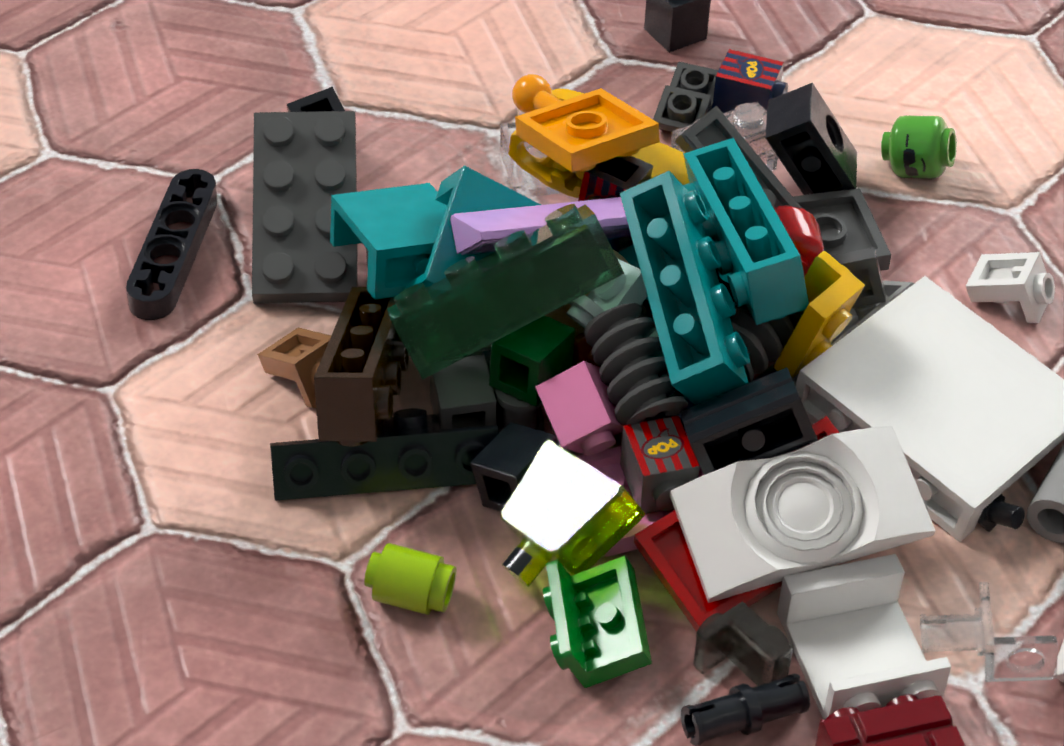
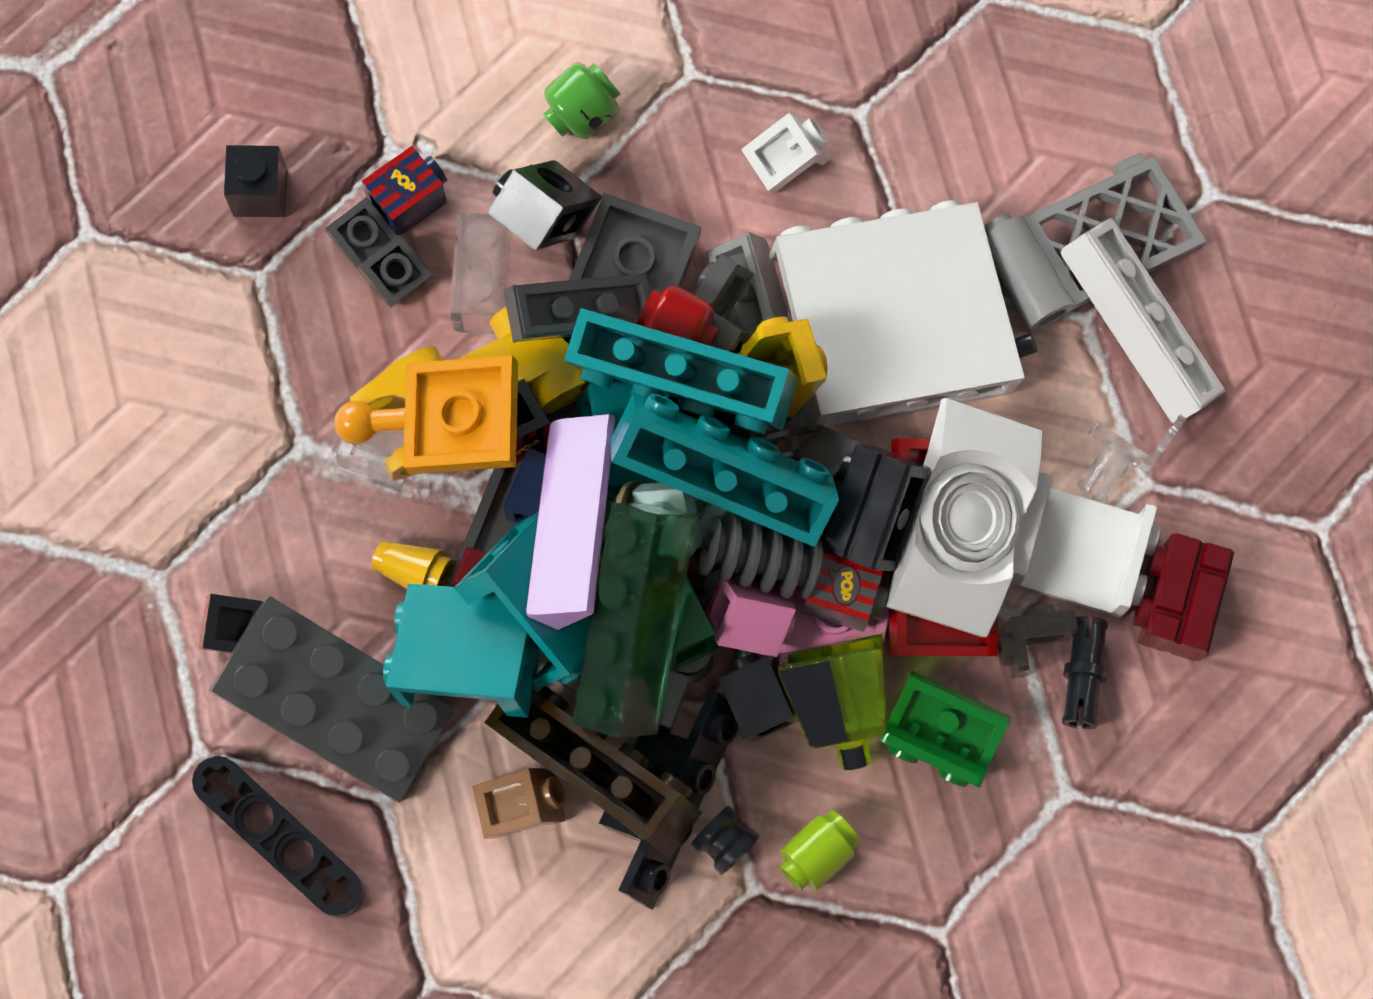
camera: 60 degrees left, 30 degrees up
none -> black wheel [691,805,760,876]

